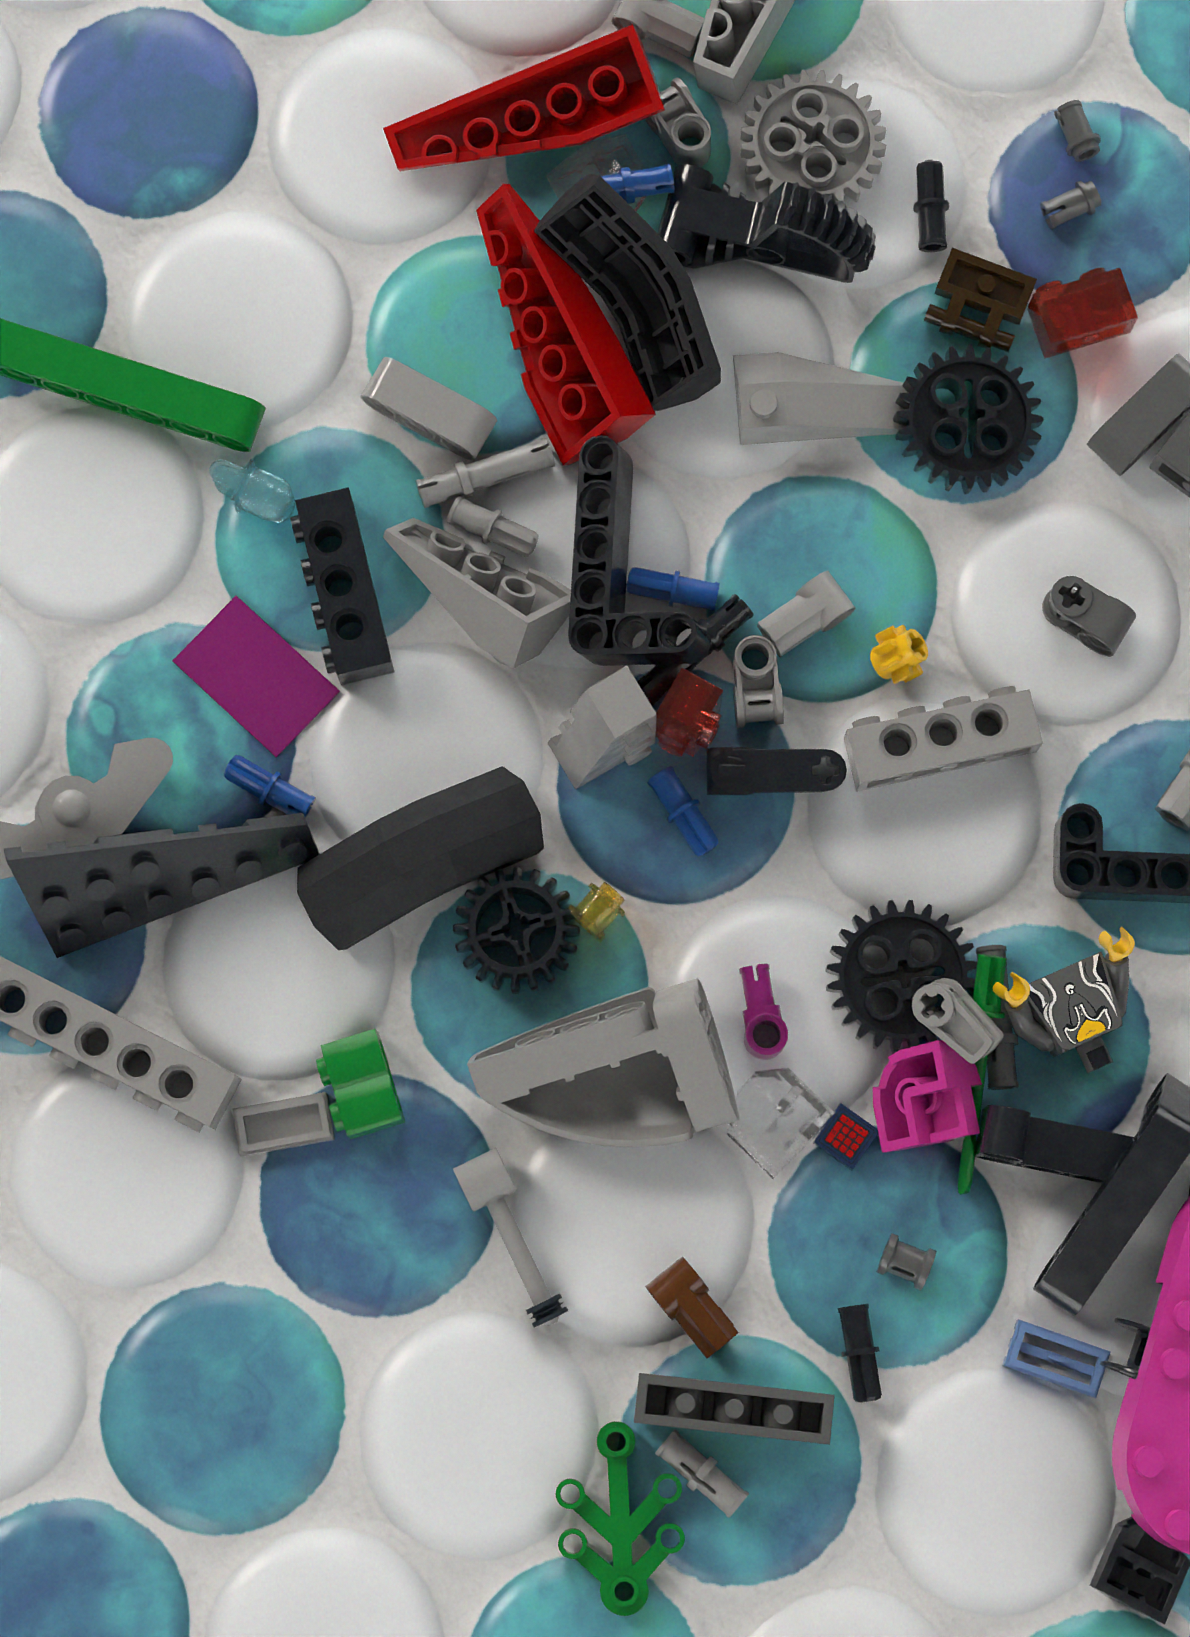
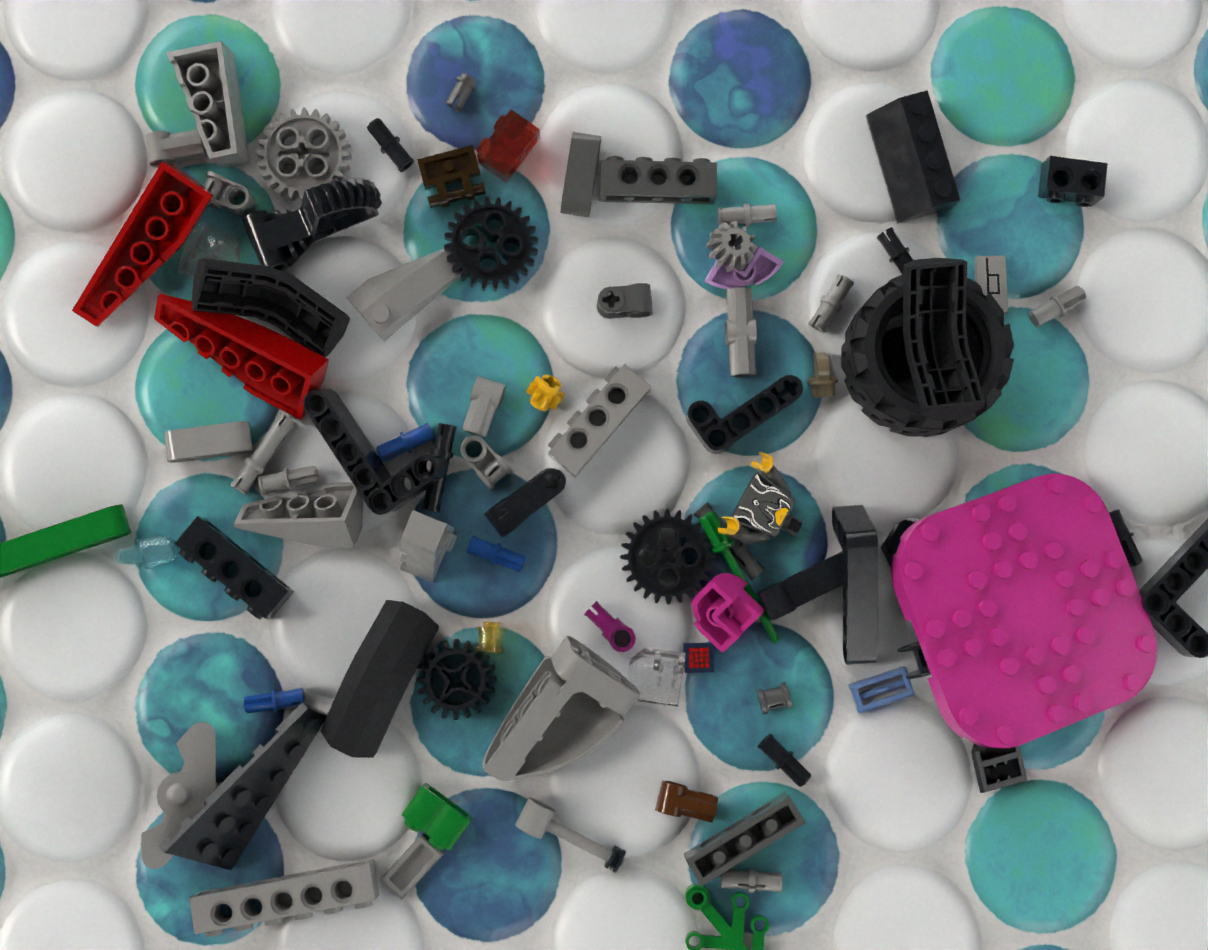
camera: 45 degrees left, 5 degrees up
magenta piece [172,596,340,758] -> none
blue pin [580,163,674,204] -> none
clear red brick [655,668,723,758] -> none
light grey piece [912,978,1004,1064] -> none
dark grey pin [1054,100,1101,162] -> none

